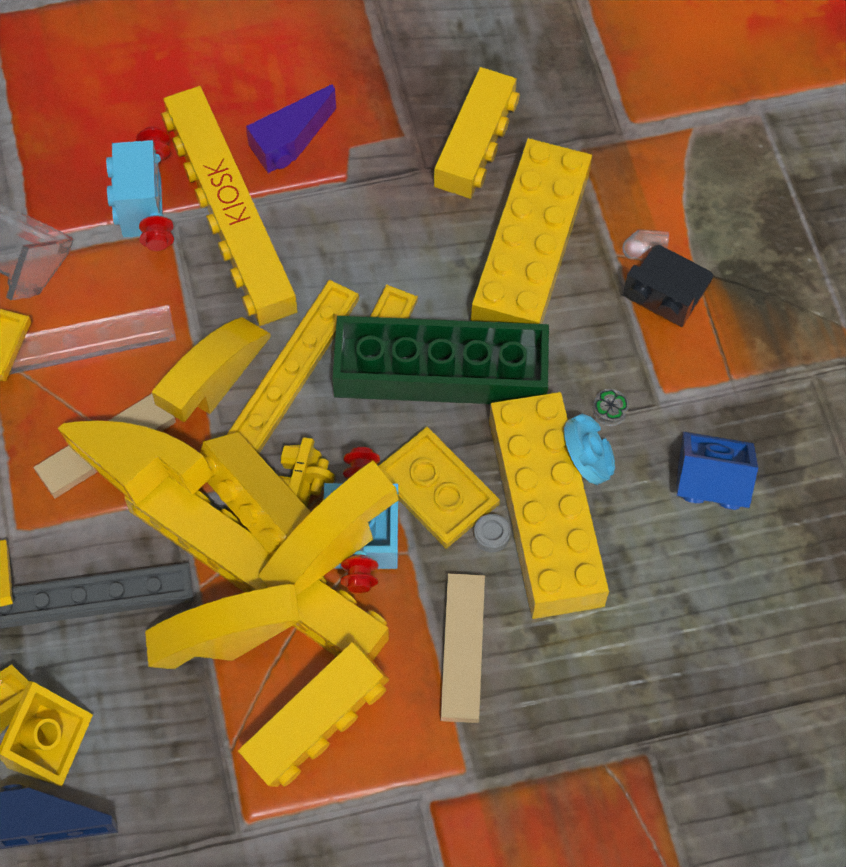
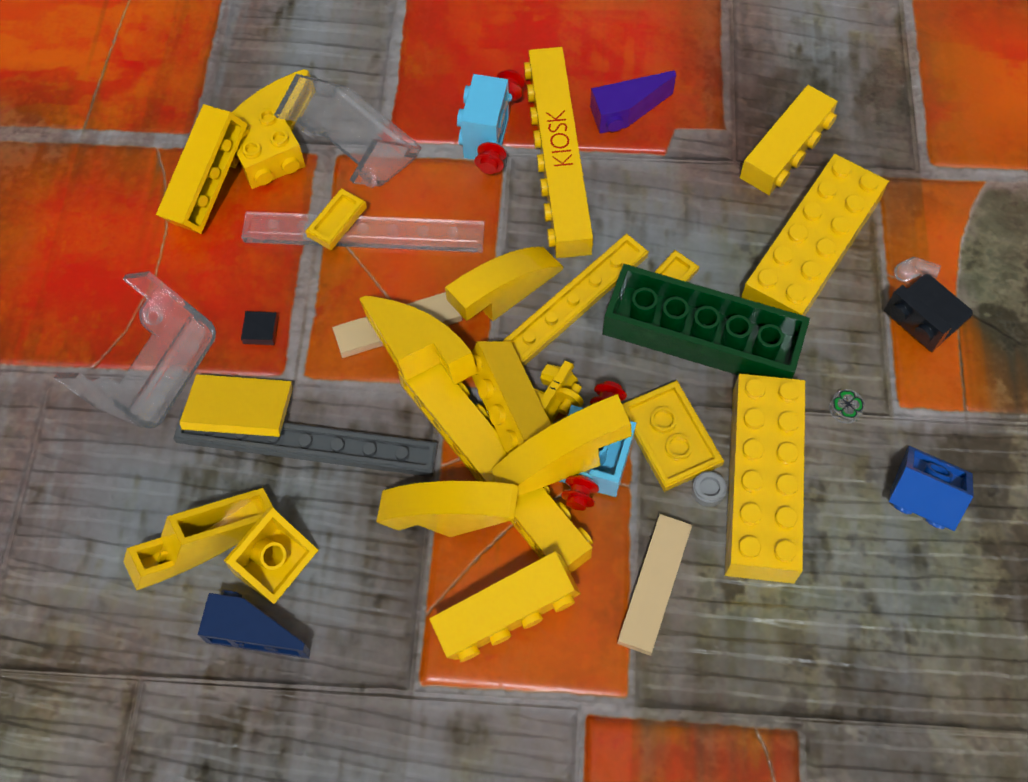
camera: 20 degrees right, 0 degrees up
medium azure tile [564,414,615,485] -> none

